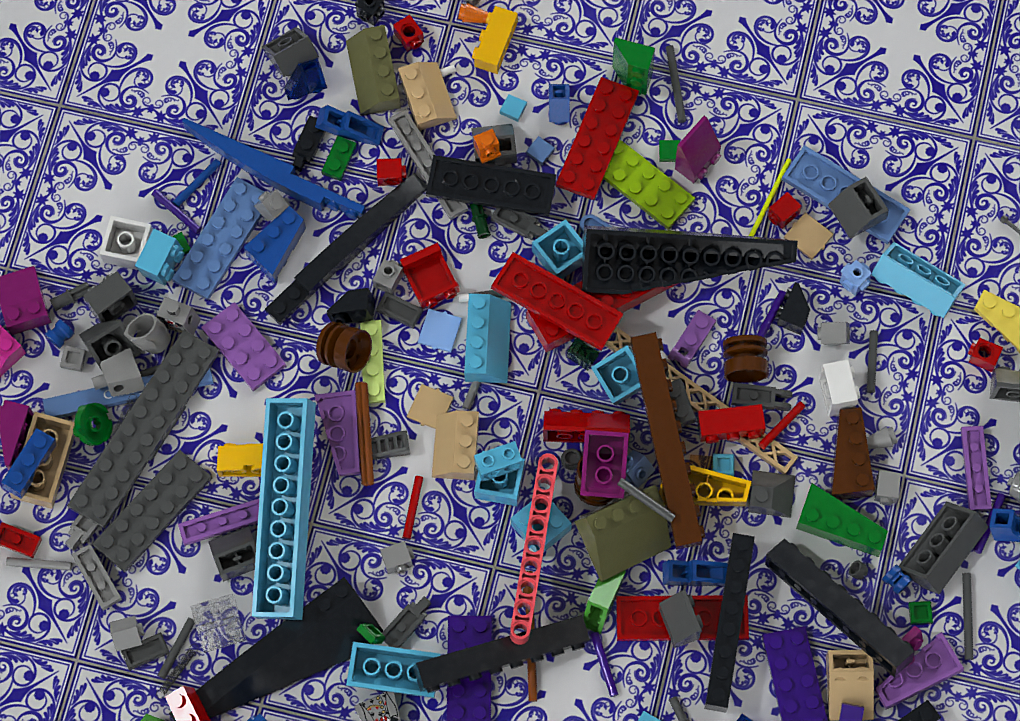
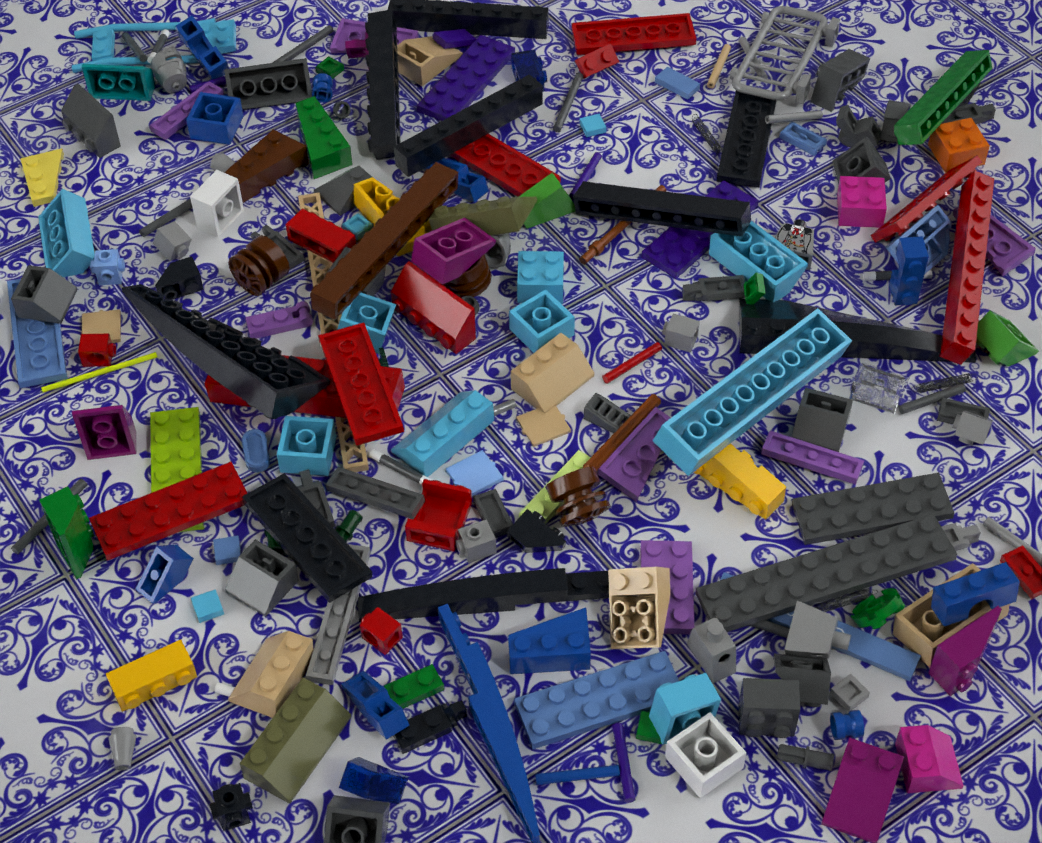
camera: 140 degrees left, 20 degrees down
light grey plate [71,544,122,611] -> none
light grey helmet [124,313,171,354] -> none
light grey brick [254,190,289,222] -> none
red brick [393,15,424,52] -> none
orange cone [458,3,488,24] -> none
orange brick [473,129,501,164] -> none
medium azure brick [474,441,523,482] -> none
coral beam [510,453,558,645] -> none
dark grey bar [617,478,676,523] -> none
green tile [659,140,680,162] -> none
dark grey slope [659,589,703,648] -> none
dark purple bar [757,290,786,338] -> none
red bar [758,402,805,449] -> none
light grey brick [874,470,901,505] -> none
red brick [968,337,1003,372] -> none
none -> blue brick [186,92,244,145]
none -> dark grey plate [326,467,425,519]
none -> tan slope [608,567,670,649]

